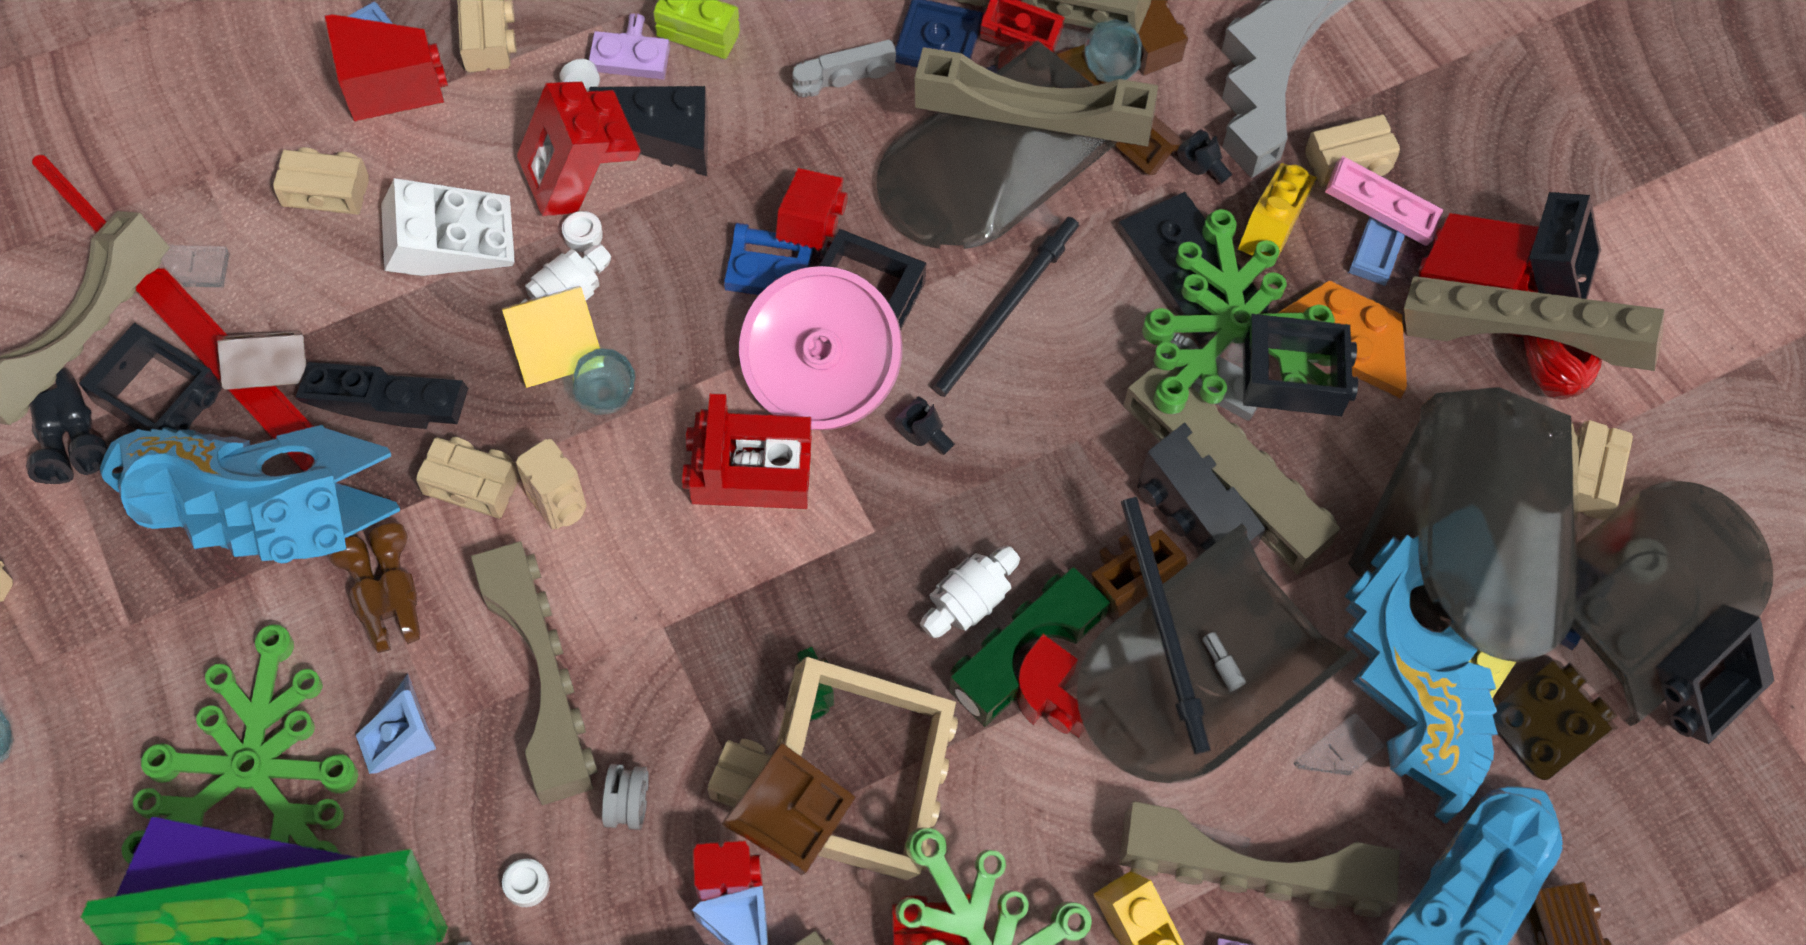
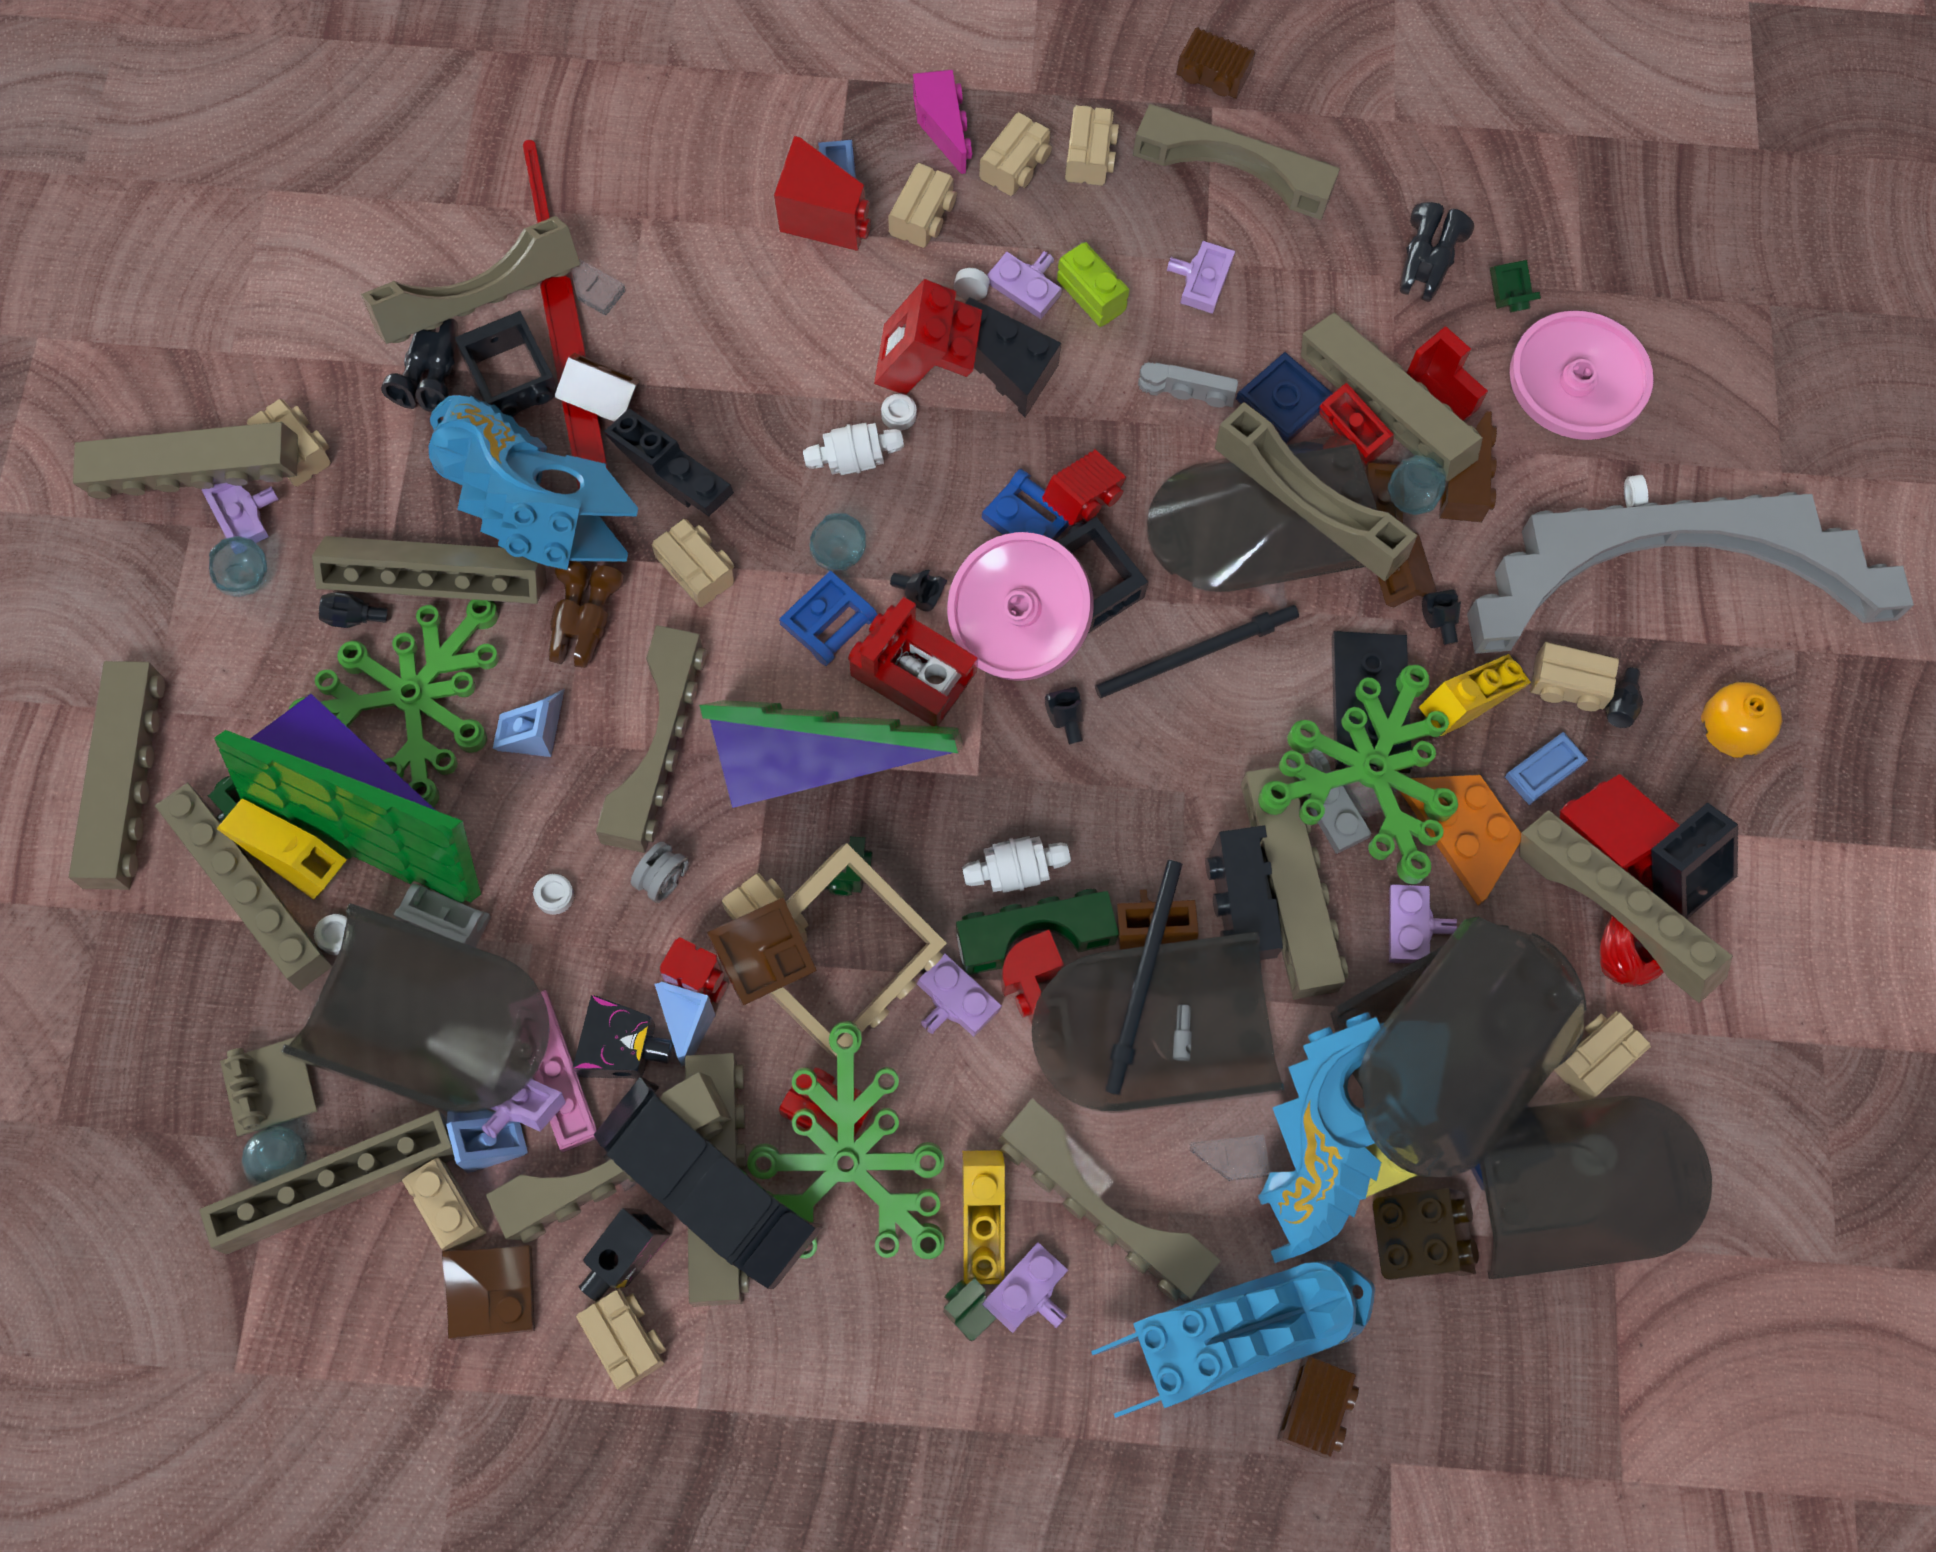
camera: 30 degrees right, 5 degrees up
tan brick [273,148,369,215] -> none
white slope [381,178,515,276] -> none
yellow tile [502,286,605,388] -> none
tan brick [516,439,587,529] -> none
black window [1243,314,1358,417] -> none
bright pink tile [1325,156,1443,246] -> none
black window [1656,604,1775,745] -> none
none -> dark tan brick [312,536,546,604]
none -> black piece [319,592,388,628]
none -> dark purple piece [699,700,964,808]
none -> blue plate [779,570,878,666]
none -> black piece [890,570,947,612]
none -> lavender plate [917,954,1002,1037]
none -> lavender plate [1389,885,1457,964]
none -> black piece [1605,667,1644,728]
none -> light orange cylinder [1701,682,1783,758]

